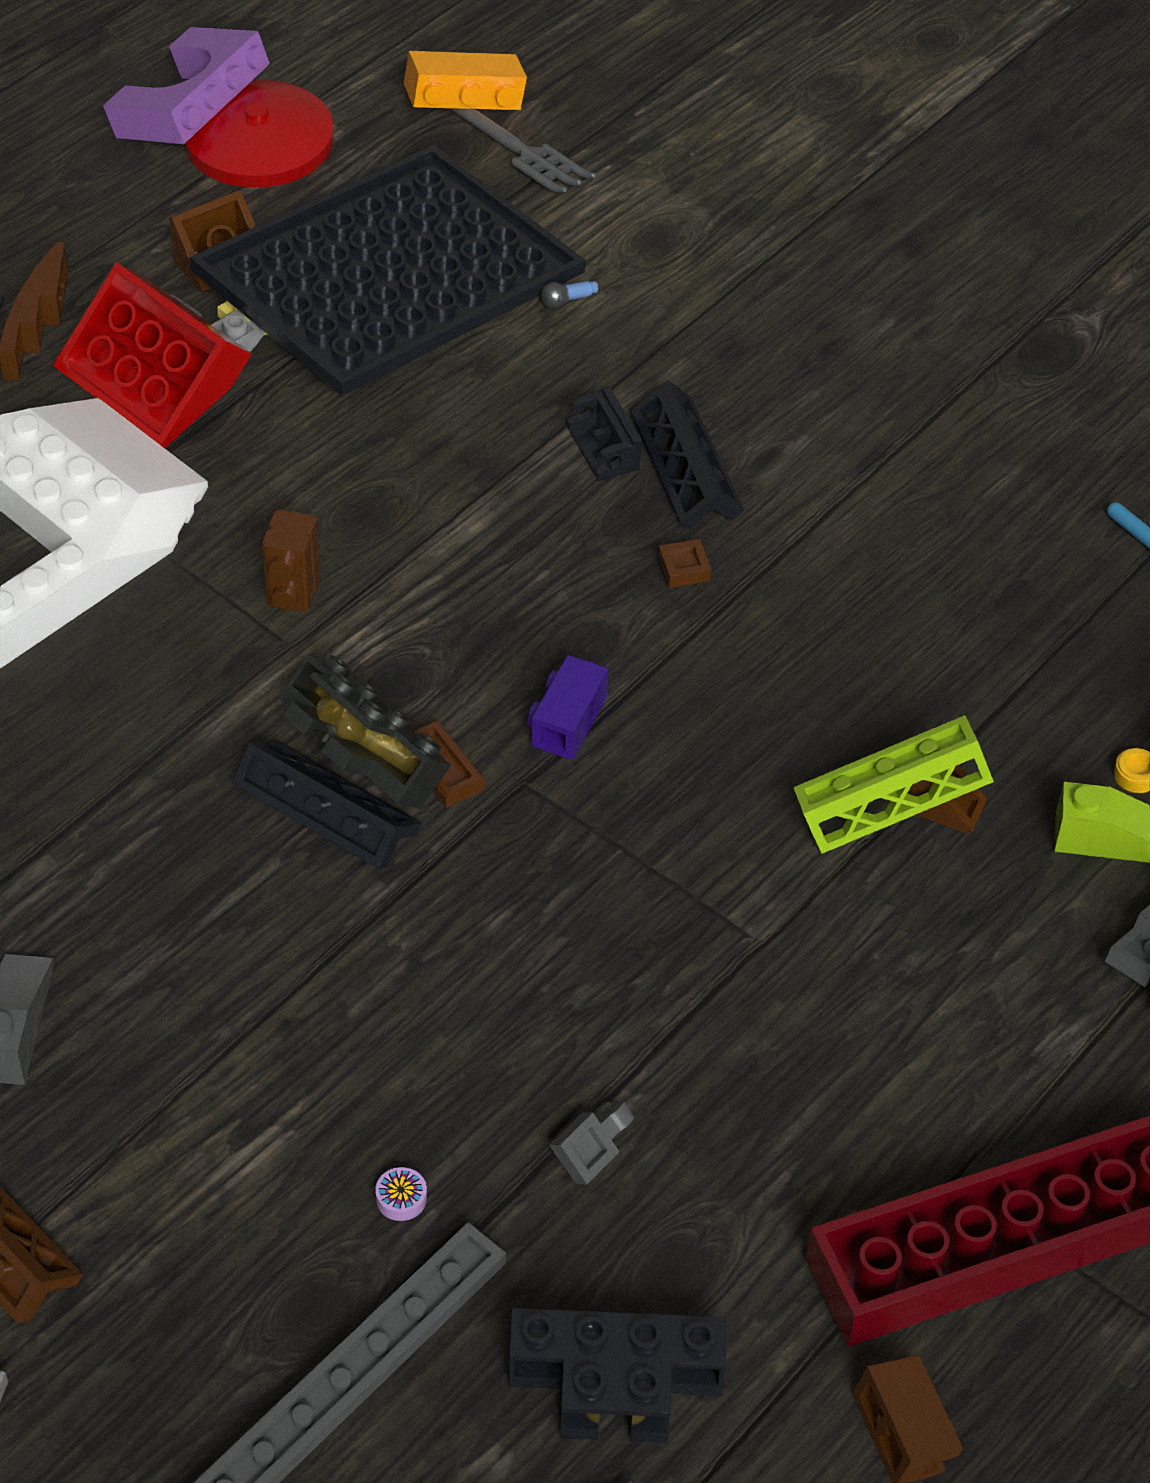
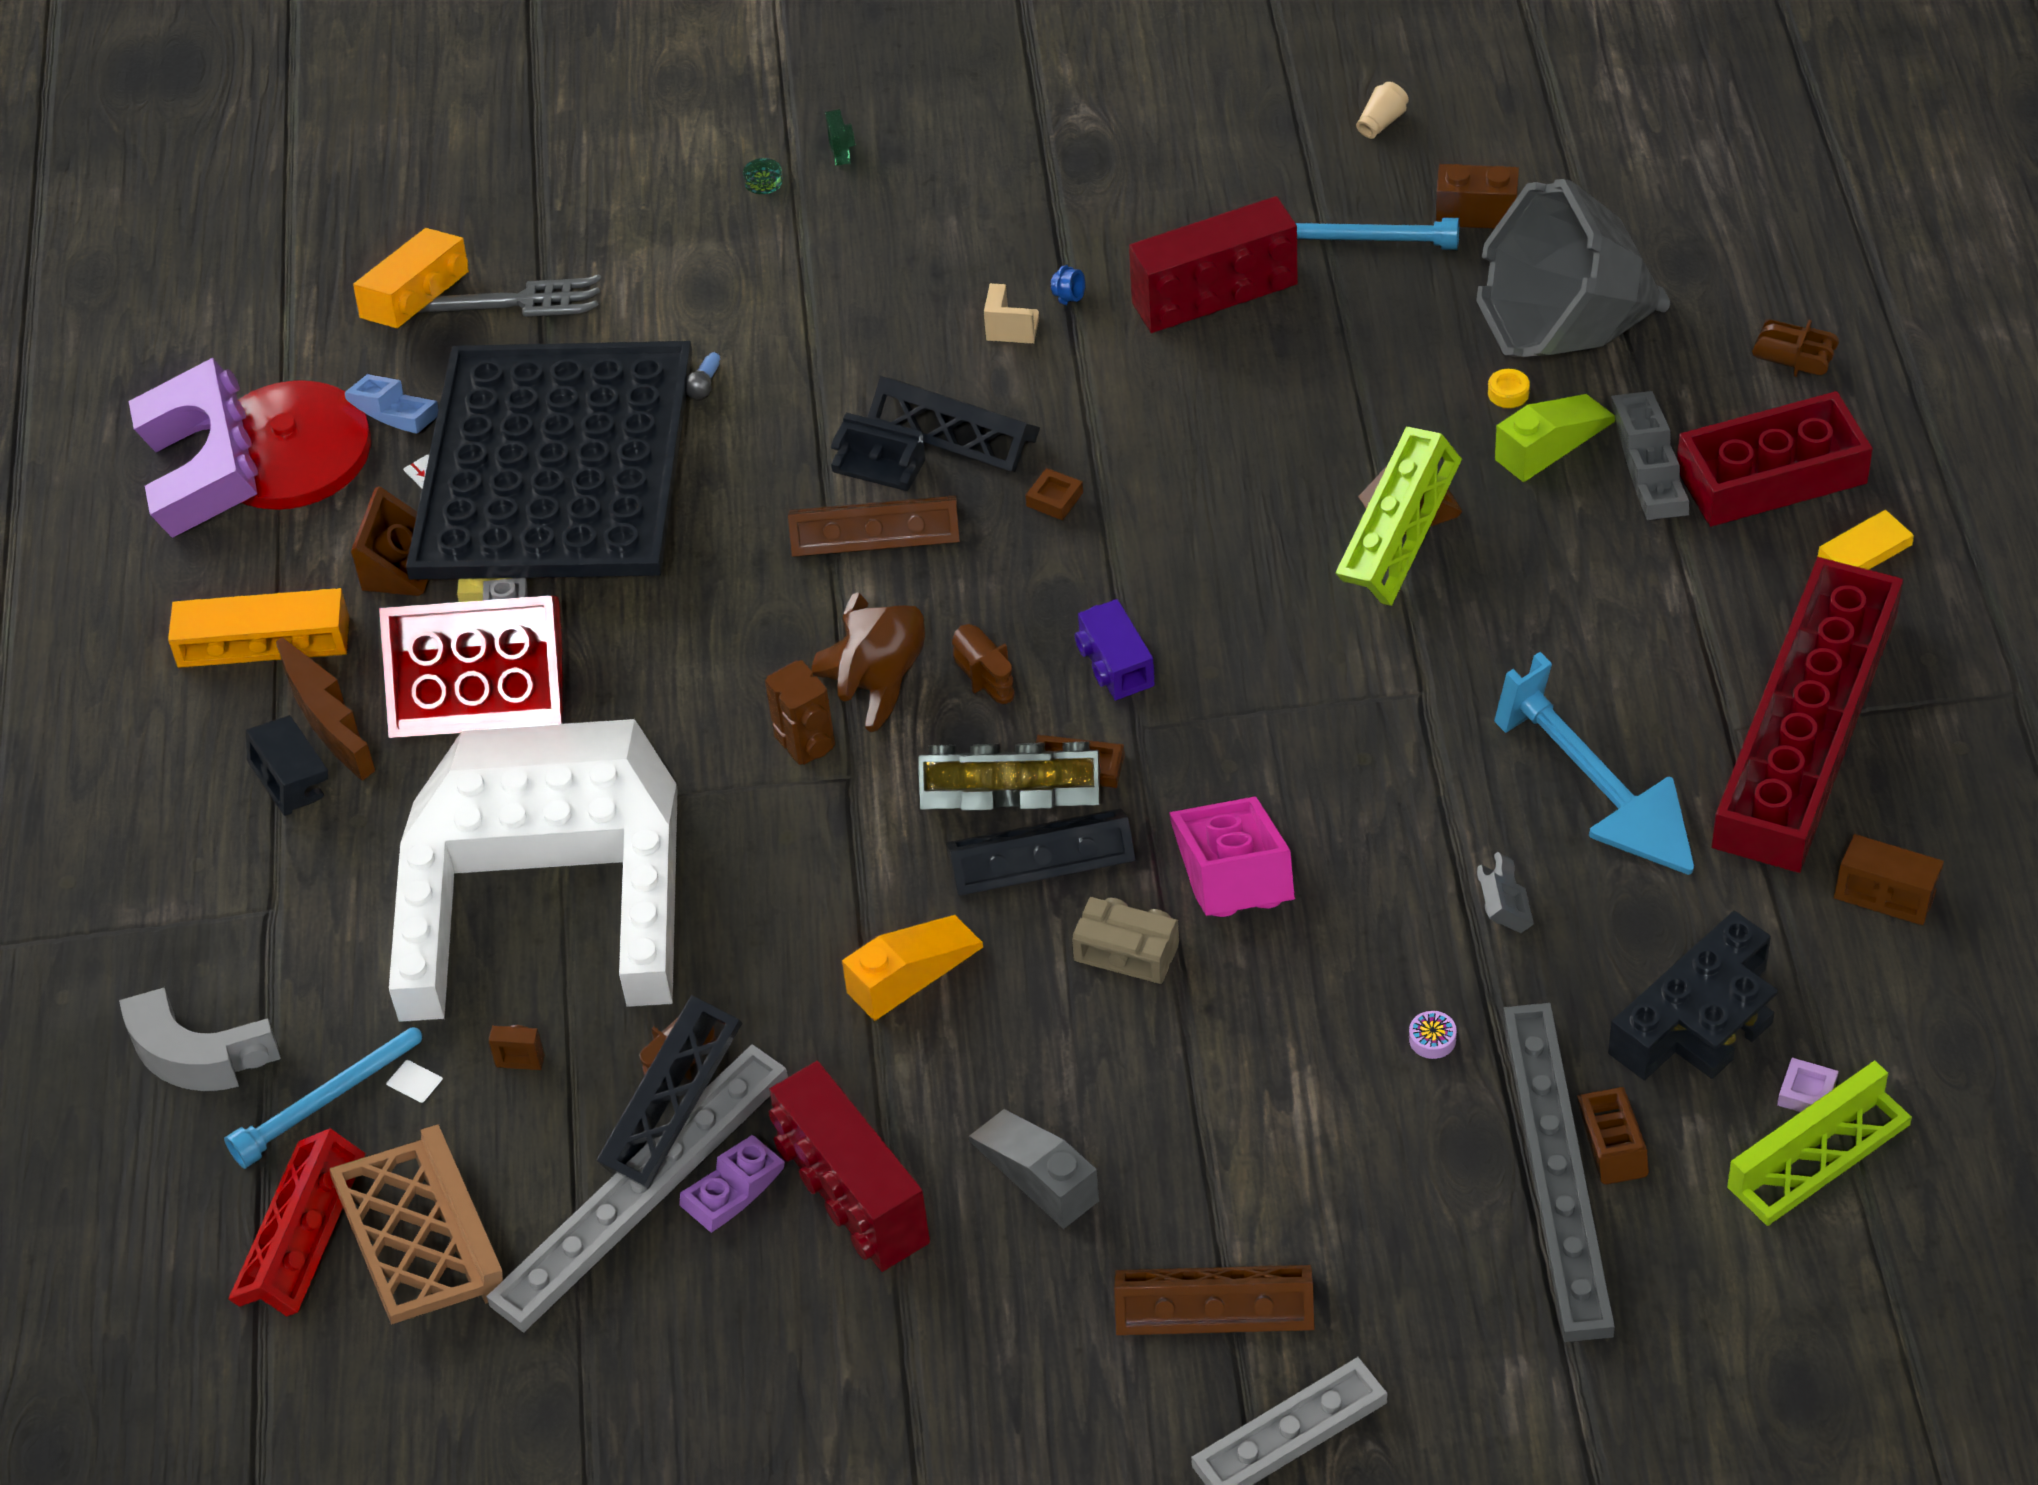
camera: 40 degrees left, 0 degrees up
none -> light orange brick [168,588,349,668]
none -> medium blue slope [345,374,439,434]
none -> clear green tile [743,158,783,194]
none -> reddish brown fence [788,495,960,557]
none -> reddish brown piece [812,593,925,732]
none -> clear green plate [825,109,855,166]
none -> light orange slope [842,915,983,1021]
none -> reddish brown arm [952,624,1015,704]
none -> tan panel [984,283,1039,343]
none -> blue plate [1051,265,1085,305]
none -> dark tan brick [1072,897,1179,984]
none -> dark red brick [1129,196,1298,333]
none -> dark pink slope [1169,796,1295,917]
none -> dark azure piece [1494,651,1694,875]
none -> reddish brown slope [1577,1087,1649,1184]

